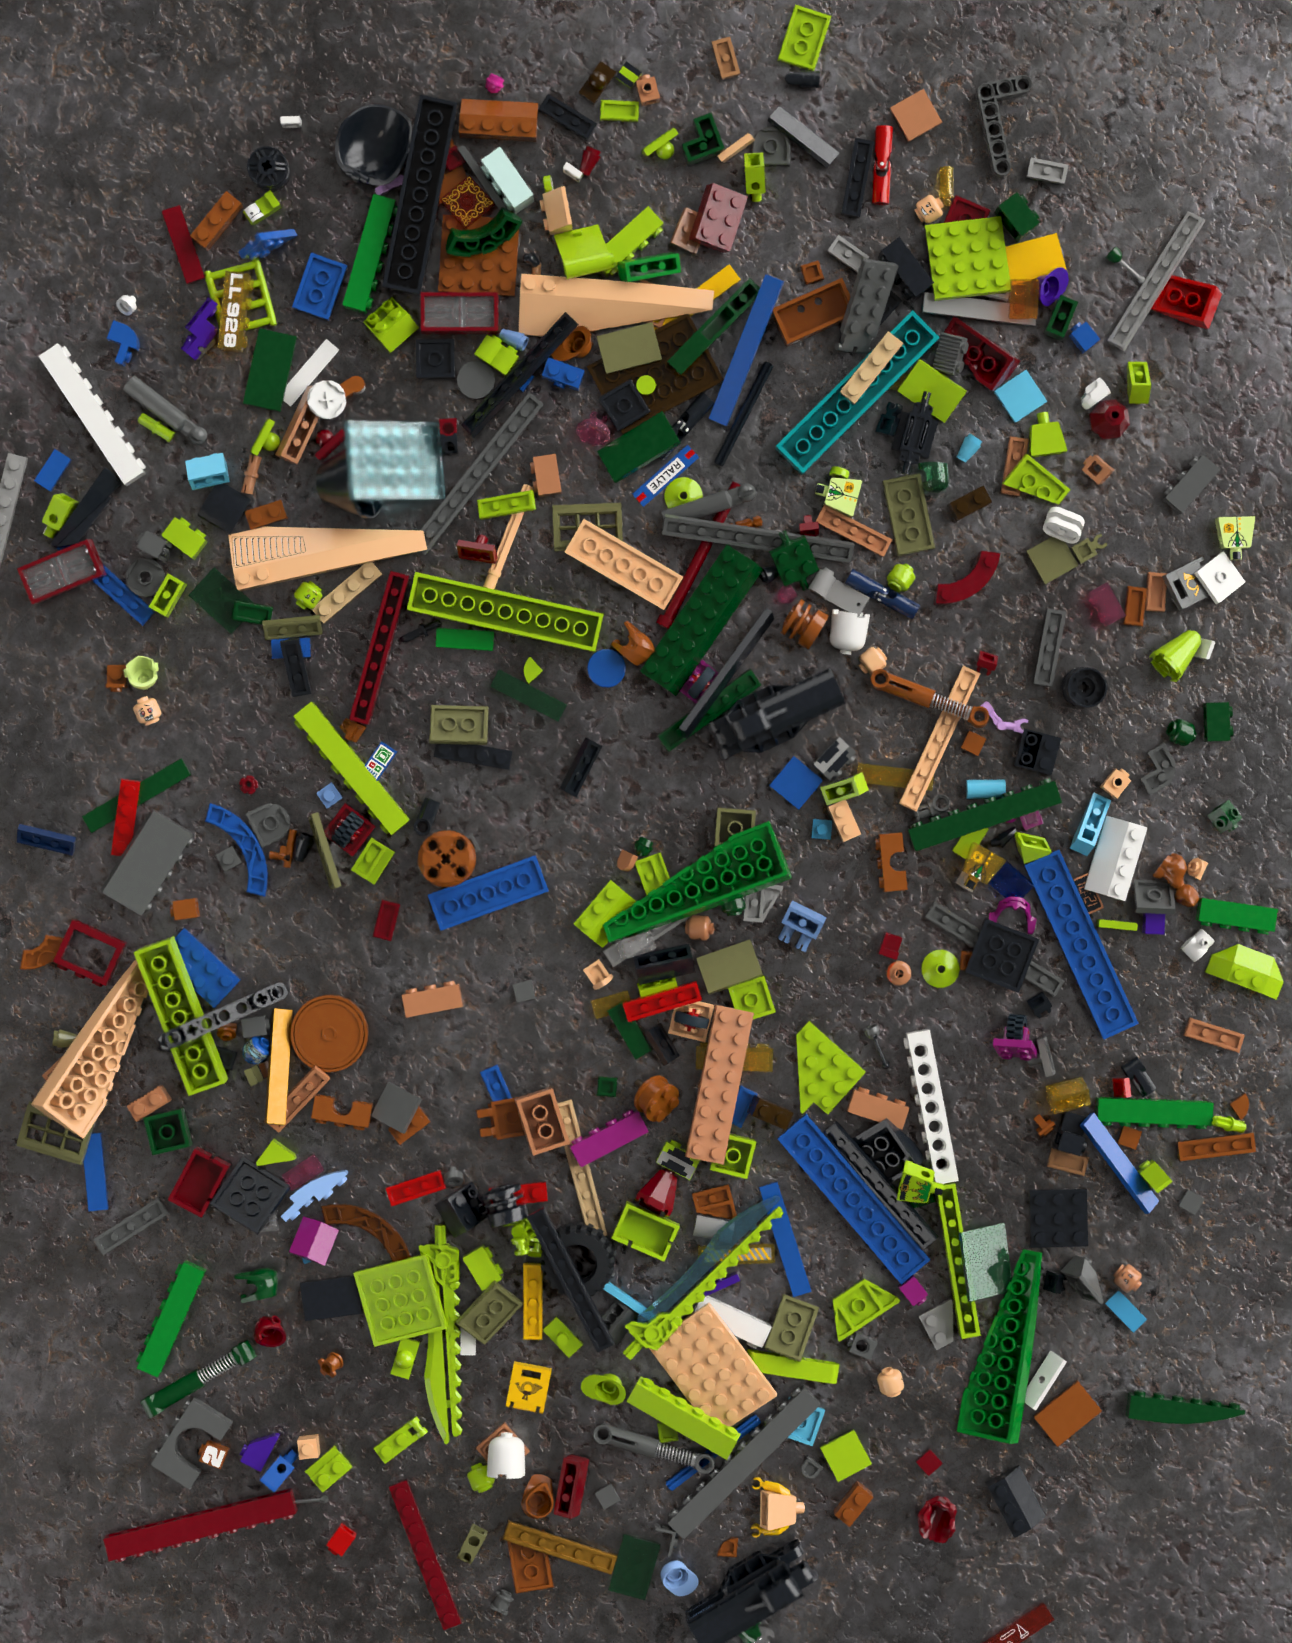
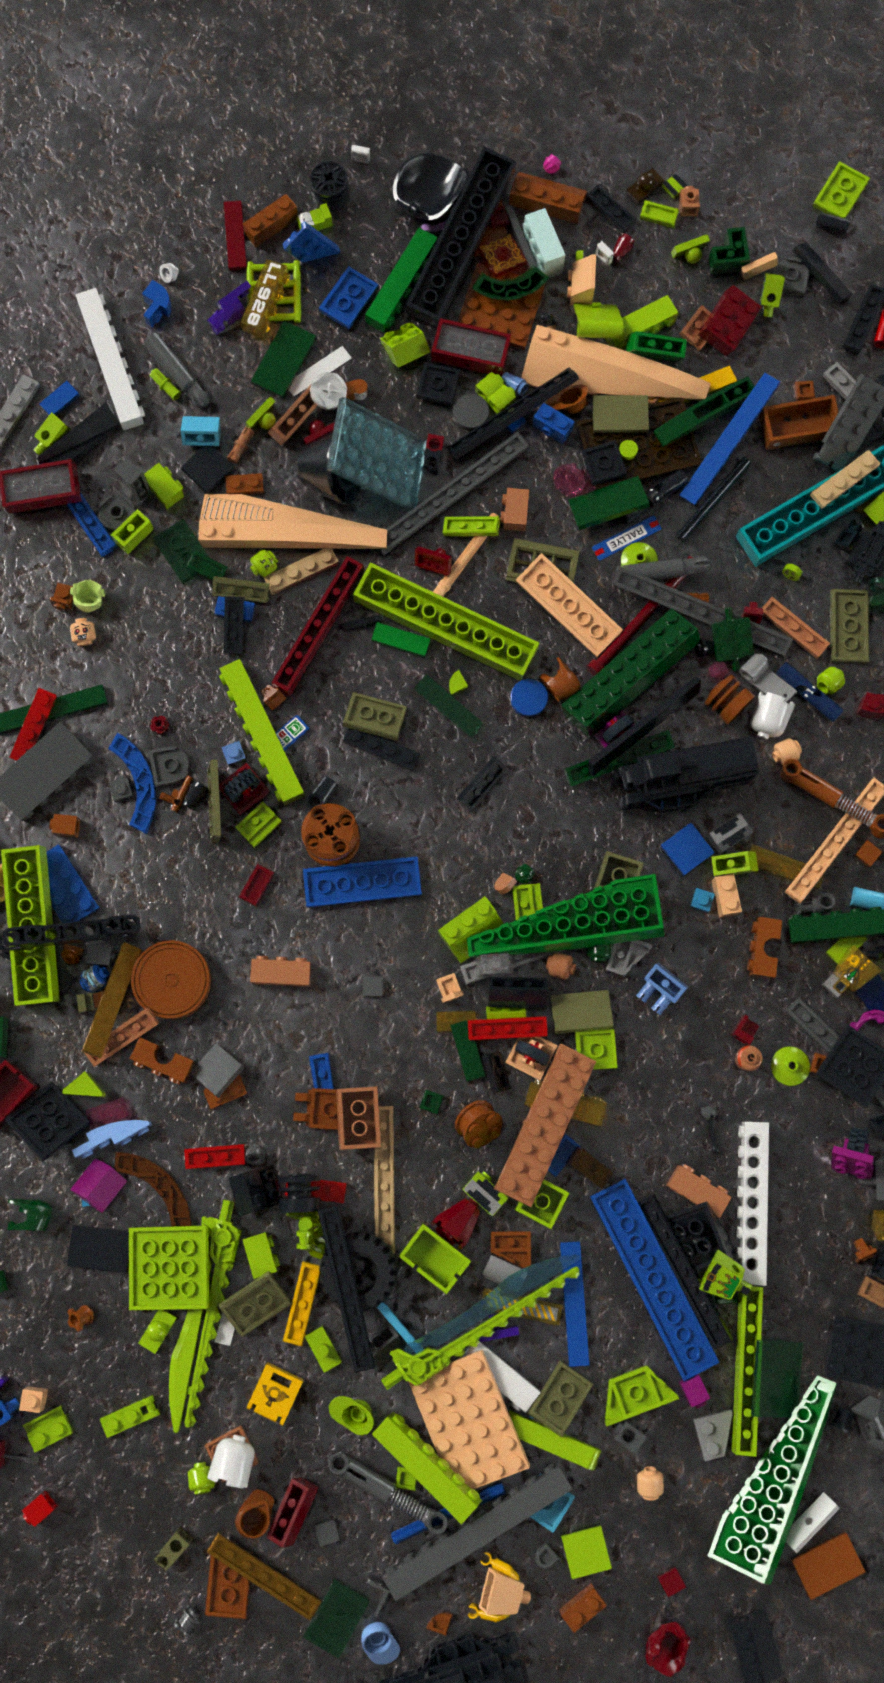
camera: 10 degrees right, 10 degrees down
dark red helmet [254,1316,286,1347] -> none
dark red plate [389,1479,462,1630] -> none
magenta brick [569,1109,649,1168] -> none
medium nougat plate [711,37,740,80] -> none
lime wing [796,1021,866,1114] -> none
yellowish green torso [815,478,862,518] -> none

